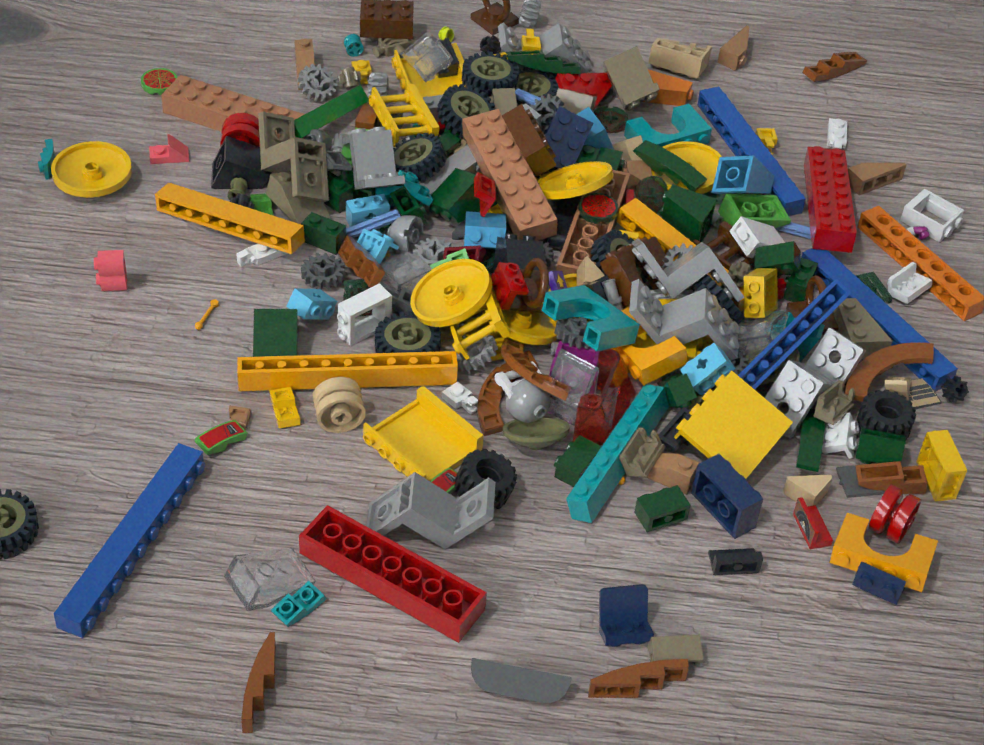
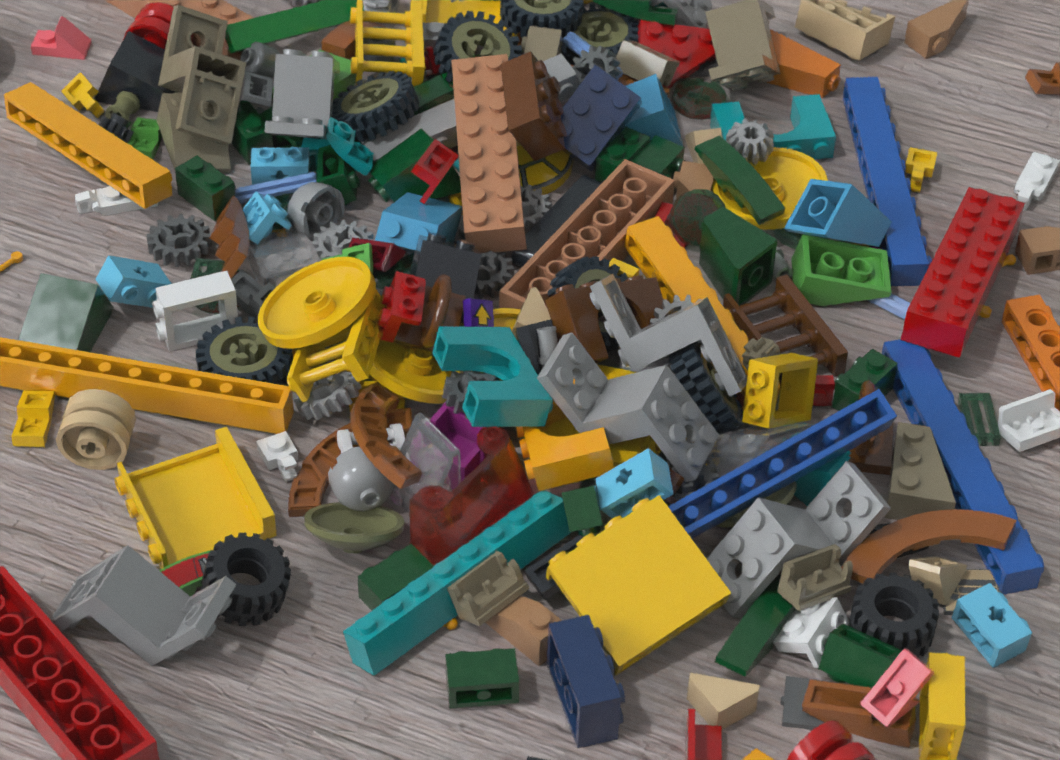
camera: 20 degrees right, 0 degrees up
yellow dish [537,161,614,199] -> none
tile [579,193,618,224] -> none
white panel [730,216,785,258] -> none
dark green brick [755,241,801,276] -> none
black gear [941,376,969,403] -> none
none -> yellow plate [61,72,105,118]
none -> light grey gear [726,118,774,166]
none -> coral slope [860,649,935,727]
none -> medium azure brick [952,583,1032,668]

